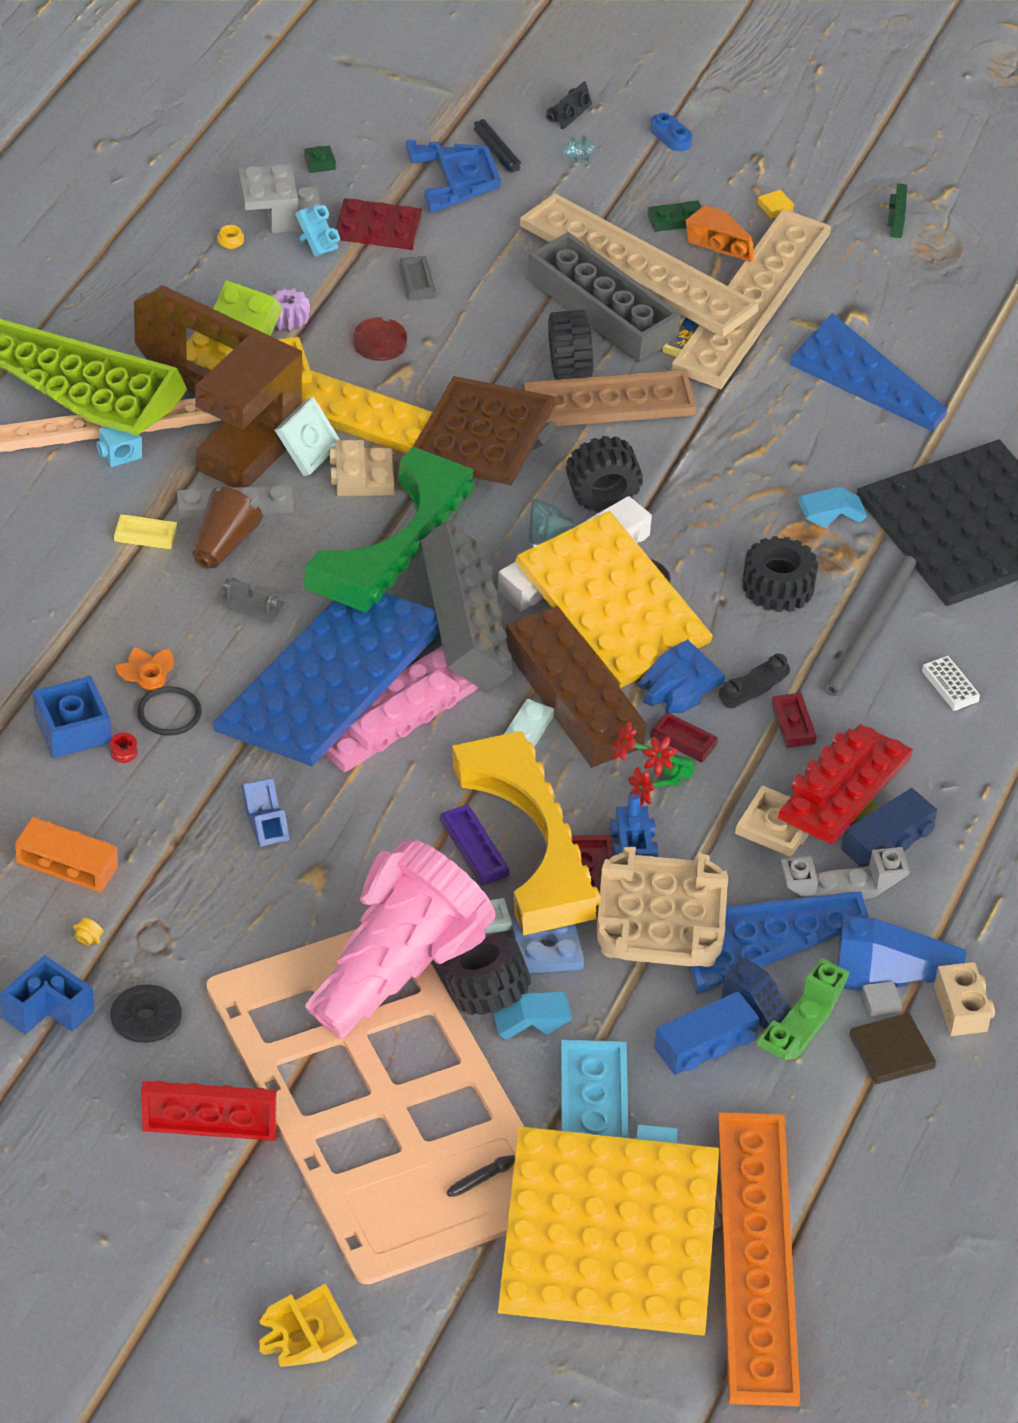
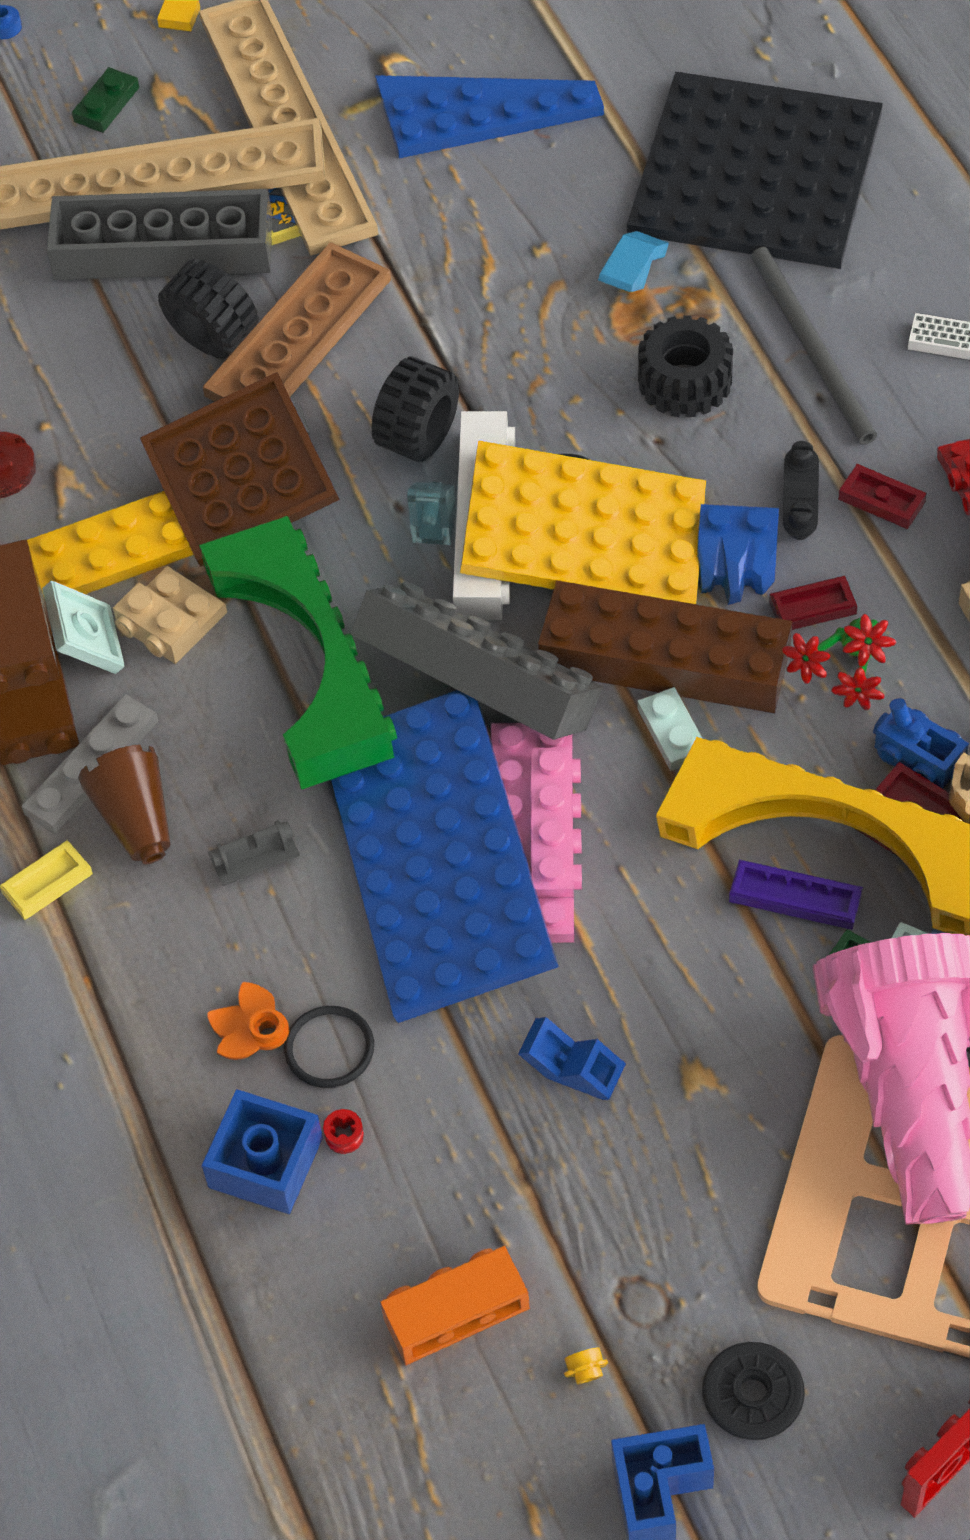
camera: 40 degrees left, 10 degrees up
orange slope [686,205,755,262] -> none

